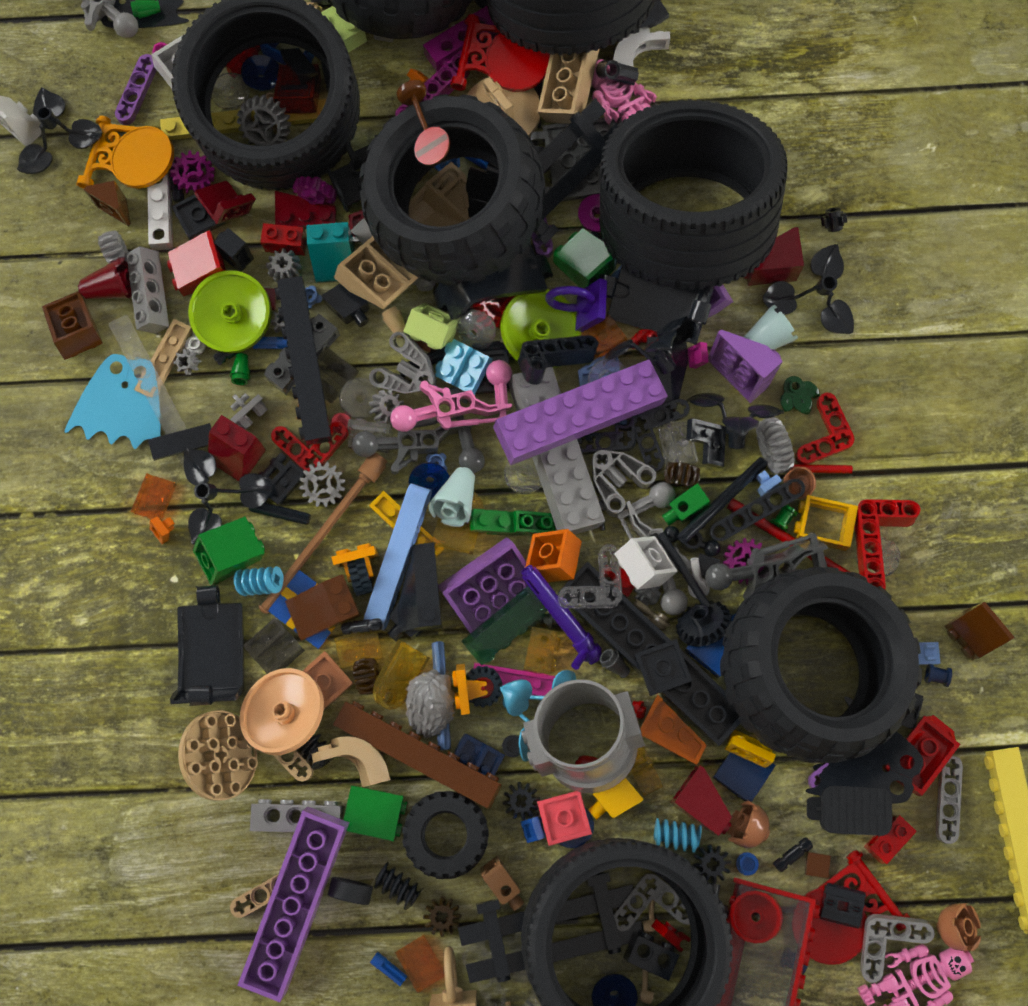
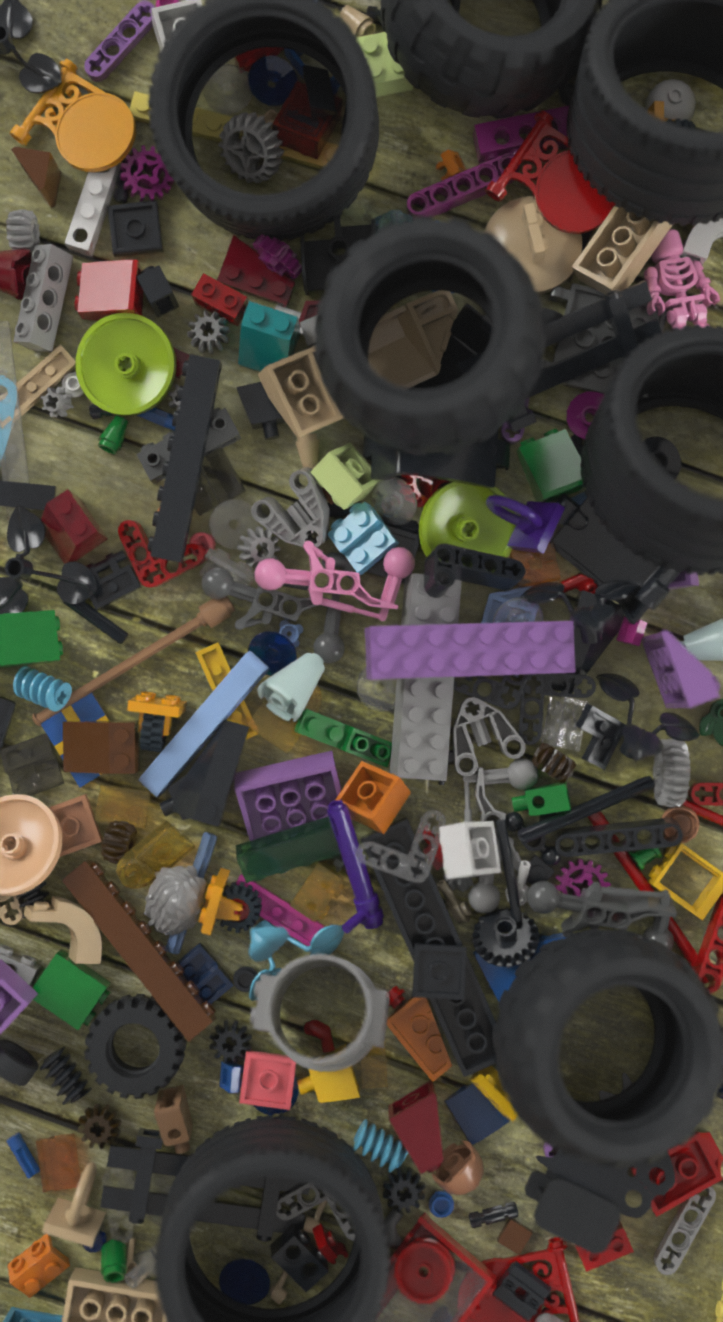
camera: 20 degrees right, 10 degrees up
dark red bracket [194,181,256,224] -> none
light grey hips [230,393,268,430] -> none
light grey gear [299,461,345,507] -> none
medium blue plate [305,286,322,309] -> none
black axle [341,618,383,635] -> none
piece [396,80,450,166] -> none
black piece [596,60,639,86] -> none
dark grey cone [600,649,630,678] -> none
light blue tile [756,470,782,496] -> none

